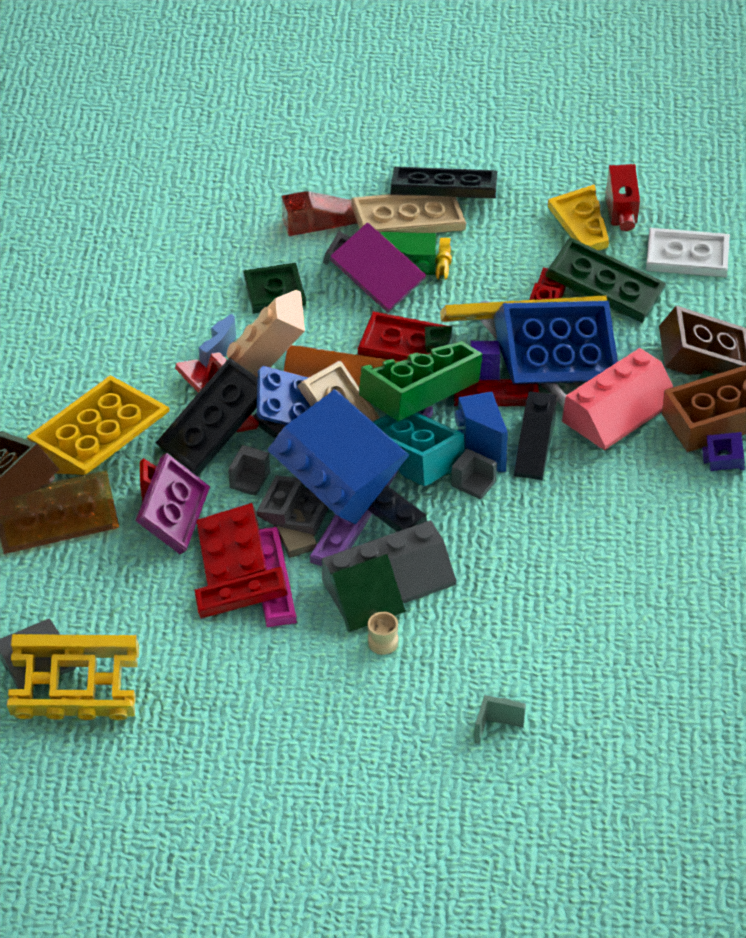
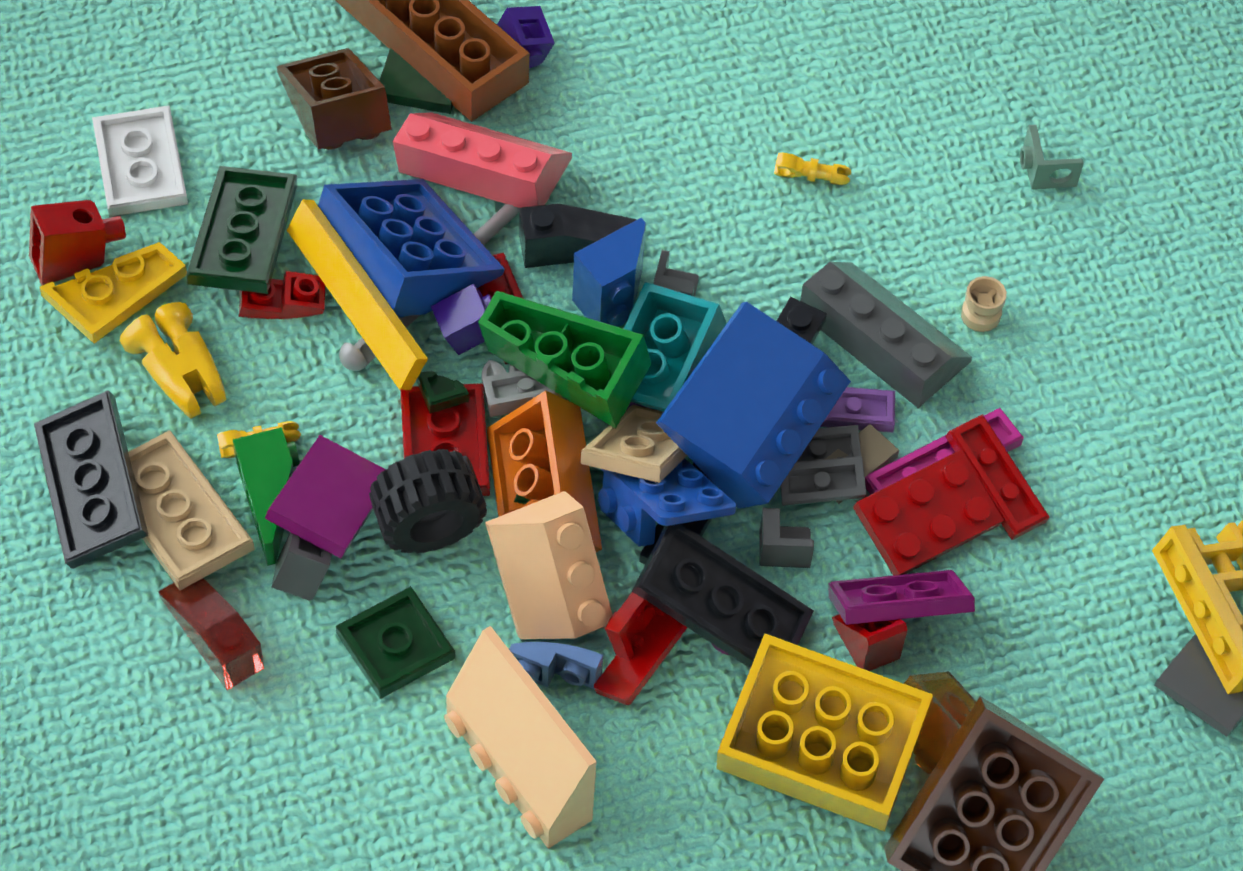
camera: 115 degrees left, 10 degrees up
dark green tile [329,554,406,632] -> none
none -> yellow piece [119,302,227,419]
none -> black tyre [369,449,487,553]
none -> light nougat slope [444,626,597,849]
none -> yellow piece [774,152,851,185]

